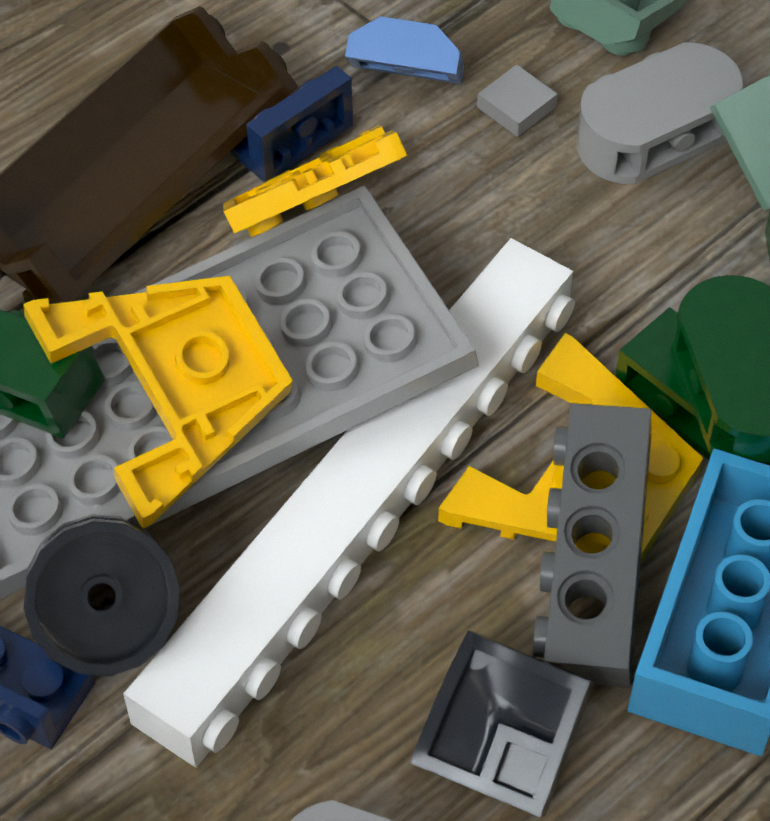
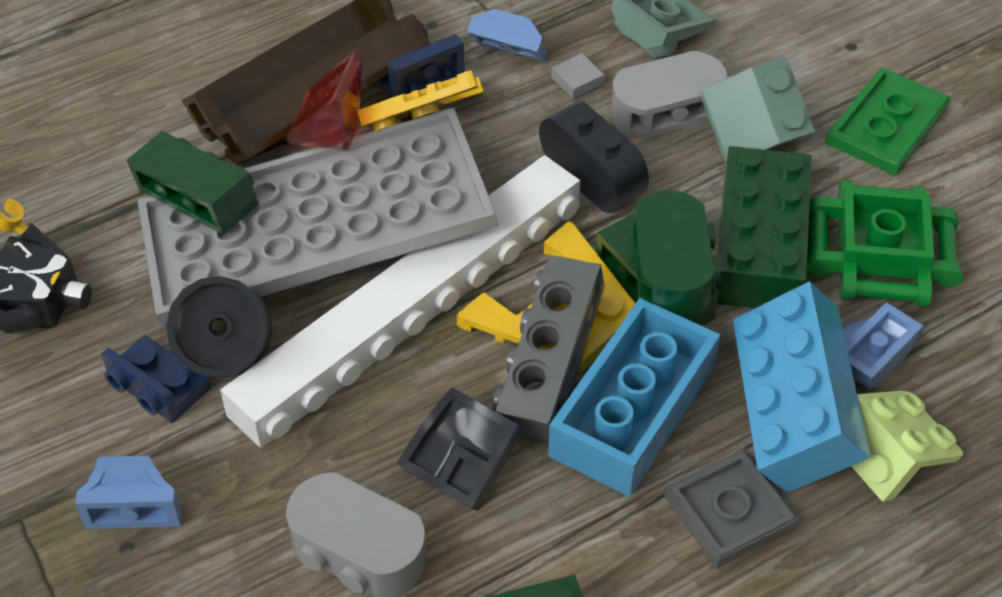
camera: 10 degrees right, 5 degrees down
yellow wing [23,276,293,529] -> none
none -> clear red slope [286,48,363,150]
none -> black brick [539,101,649,213]

